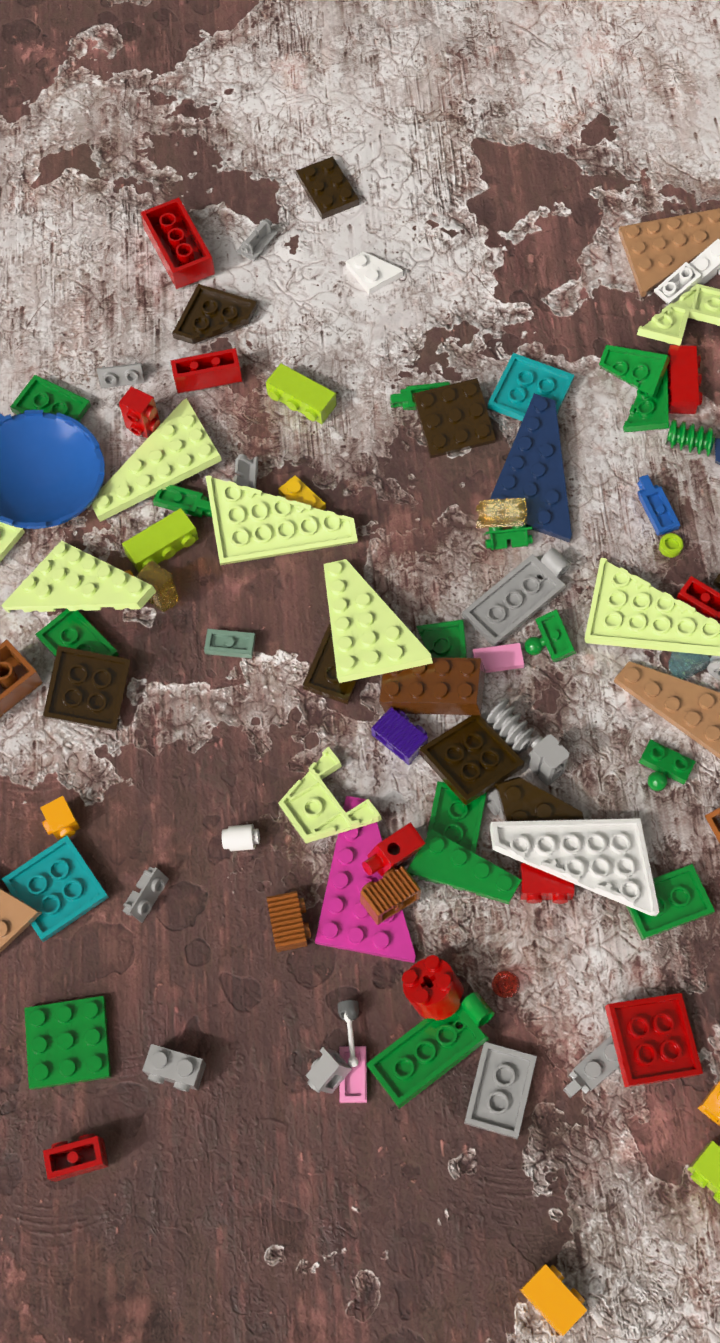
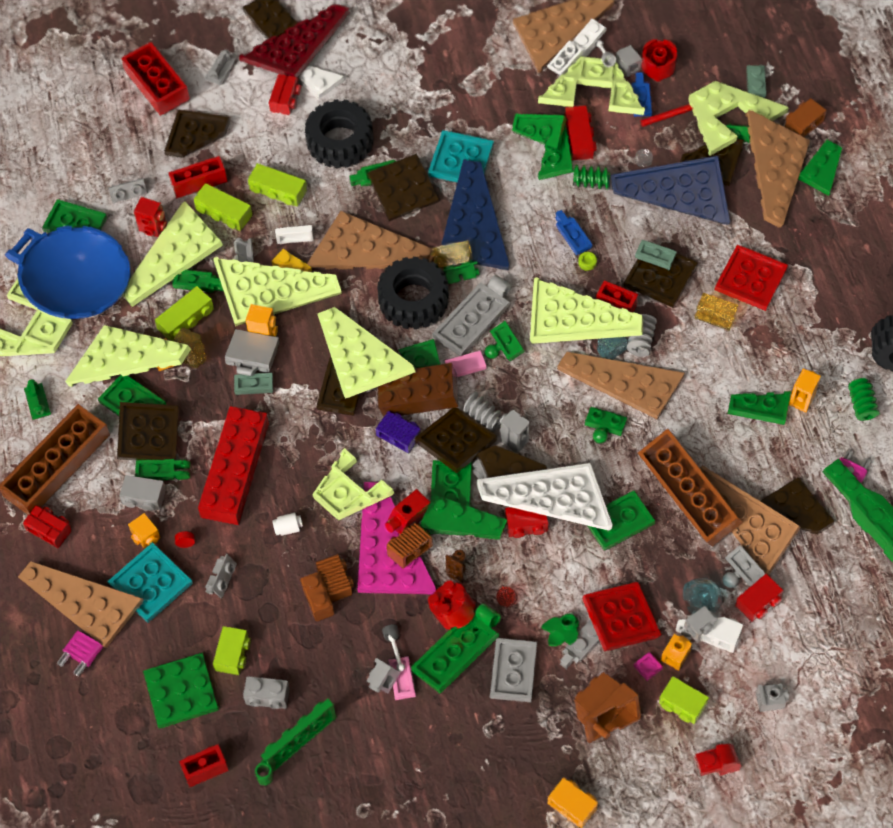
camera: 10 degrees left, 5 degrees down
none -> light grey brick [119,475,166,511]
none -> green hinge [135,459,191,480]
none -> red tile [175,531,195,548]
none -> lime brick [194,183,253,231]
none -> red brick [198,406,269,525]
none -> lime brick [213,626,251,675]
none -> light grey piece [225,329,279,376]
none -> dark red wing [239,3,350,78]
none -> light orange brick [246,304,278,337]
none -> green hinge [255,698,336,785]
none -> red brick [268,74,301,115]
none -> white tile [275,225,314,244]
none -> dark orange brick [300,572,334,622]
none -> black tyre [305,99,374,168]
none -> medium nougat wing [307,211,437,269]
none -> black tyre [377,257,449,329]
none -> reddish brown hinge [445,550,466,583]
none -> green plate [541,614,579,646]
none -> dark orange piece [575,672,641,743]
none -> dark pink tile [634,652,663,681]

